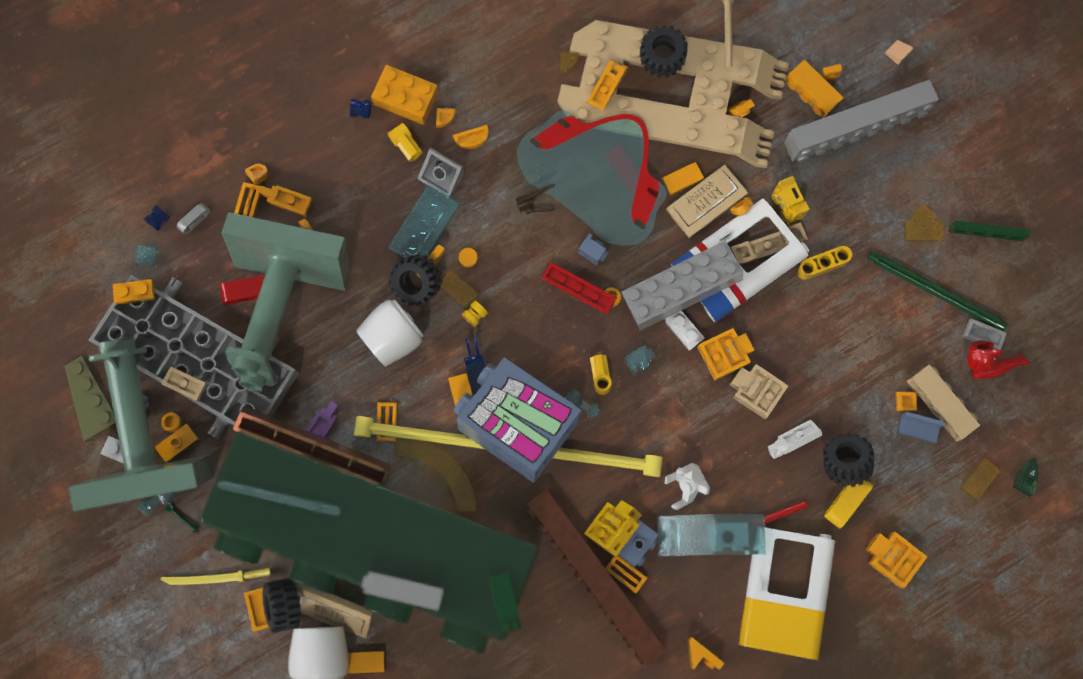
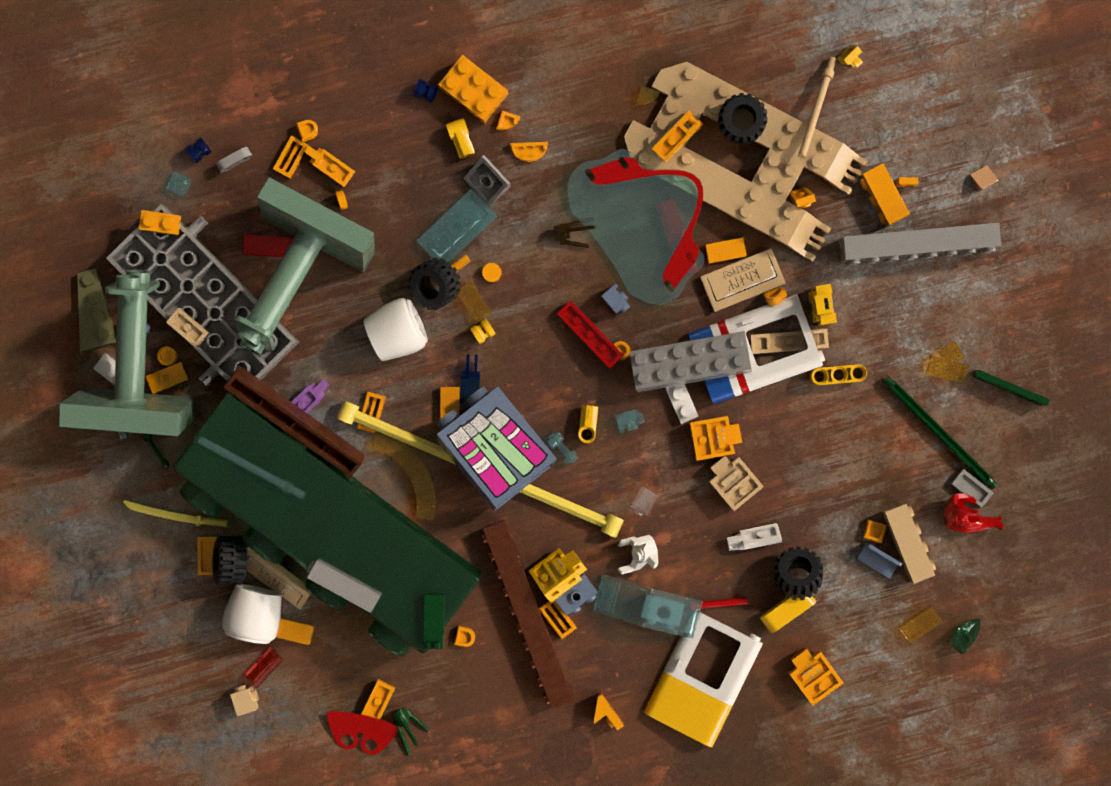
camera: 20 degrees right, 10 degrees up
none -> light orange tile [454,625,475,647]
none -> clear brick [630,486,659,517]

